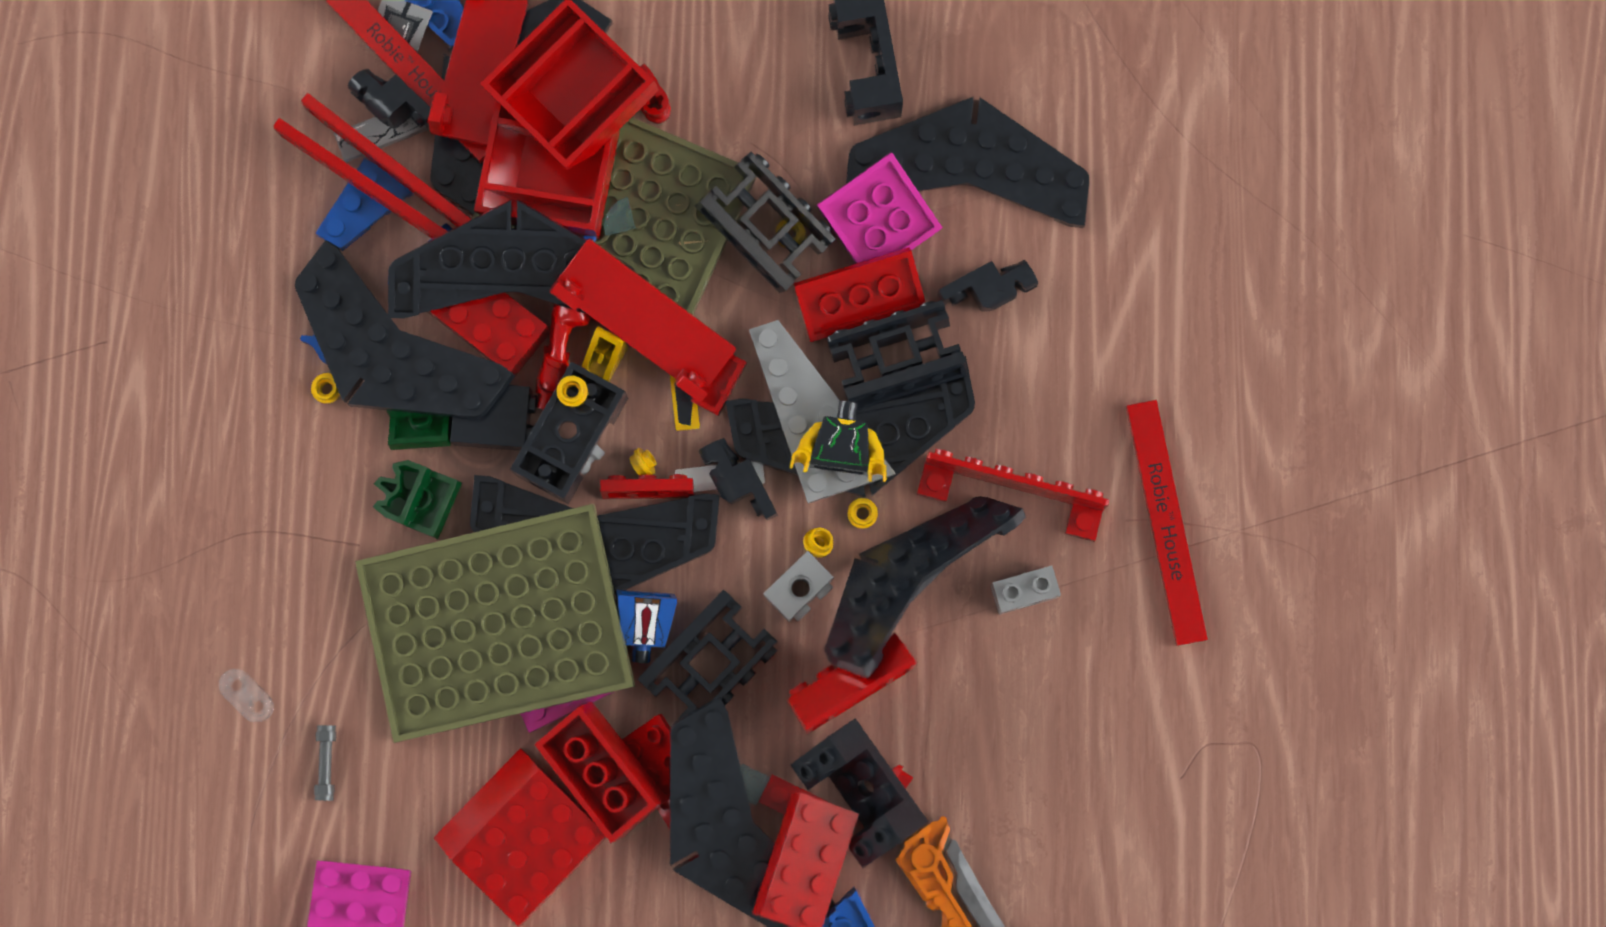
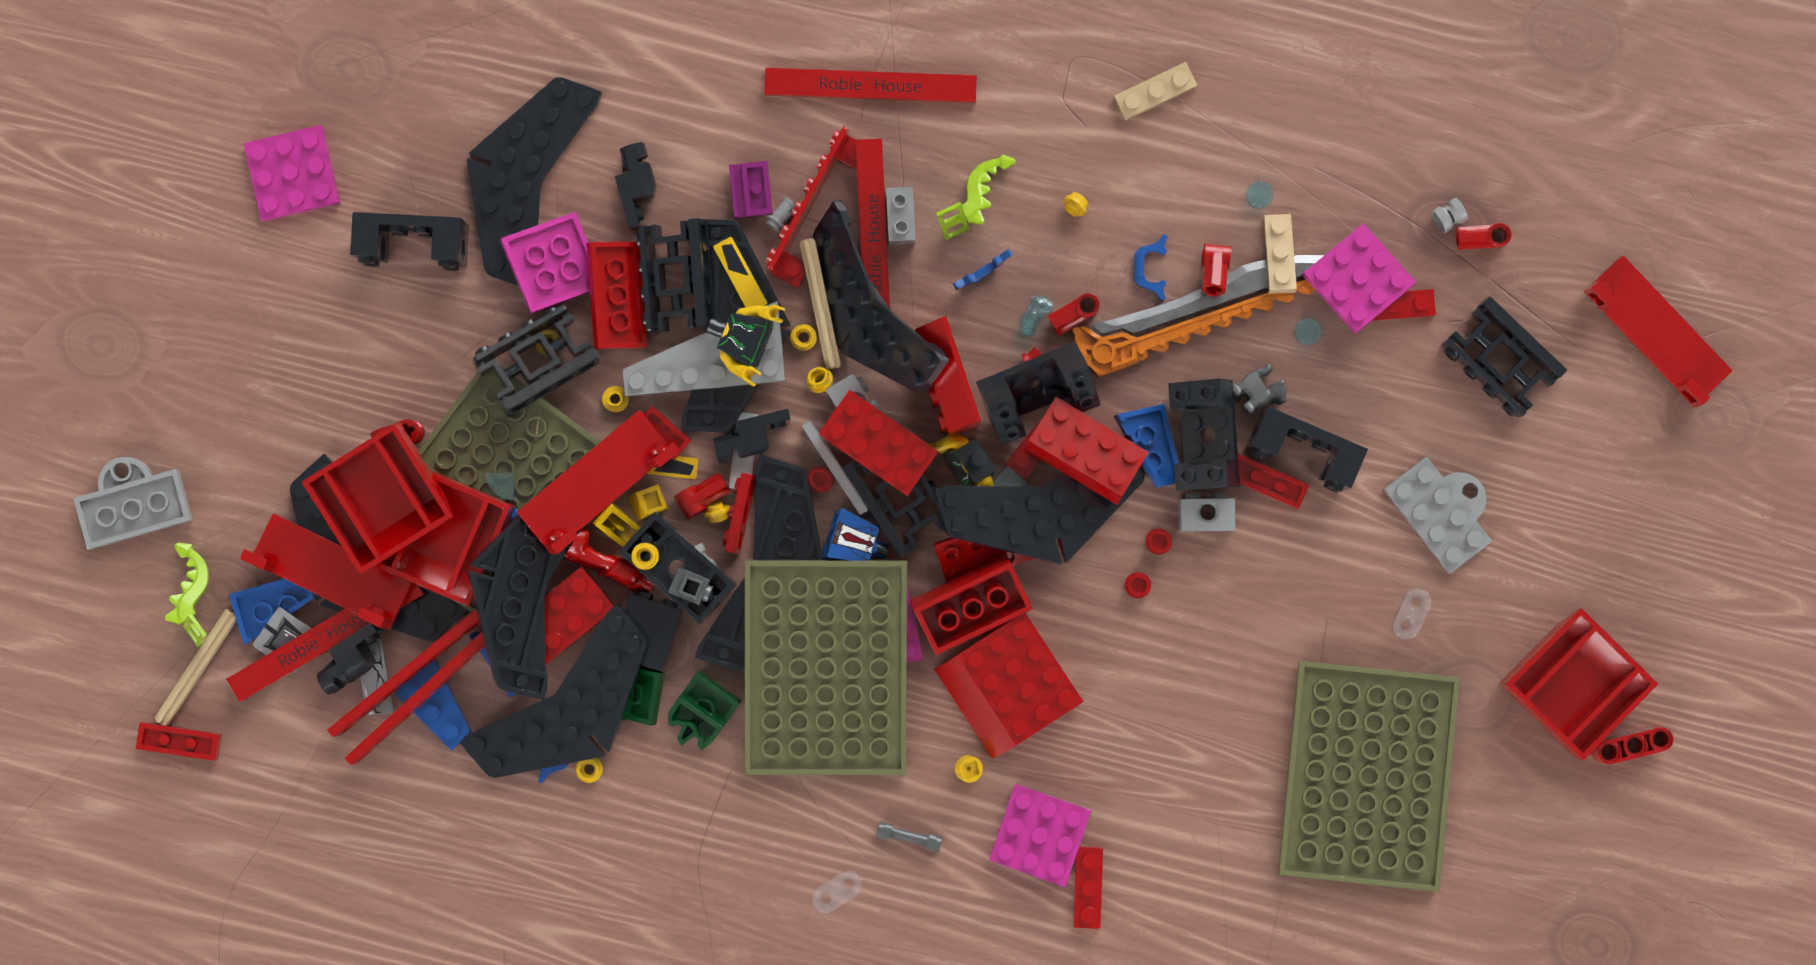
camera: 80 degrees left, 5 degrees up
none -> yellow plate [602,386,629,413]
none -> yellow slope [629,484,668,520]
none -> dark grey window [668,567,713,605]
none -> red piece [674,472,731,520]
none -> yellow sticker [713,237,767,307]
none -> magenta plate [729,161,773,219]
none -> light grey pin [766,197,795,232]
none -> tan axle [800,238,841,369]
none -> light grey tile [802,421,868,516]
none -> red plate [808,466,834,493]
none -> red brick [819,389,938,497]
none -> red tile [855,138,890,309]
none -> black torso [928,433,996,486]
none -> lime piece [936,154,1016,240]
none -> blue helmet [953,249,1012,290]
none -> yellow tile [955,755,983,783]
none -> clear light blue arm [1019,295,1053,336]
none -> red piece [1047,293,1100,336]
none -> yellow plate [1063,192,1089,217]
none -> tan plate [1114,62,1197,121]
none -> blue helmet [1133,234,1167,301]

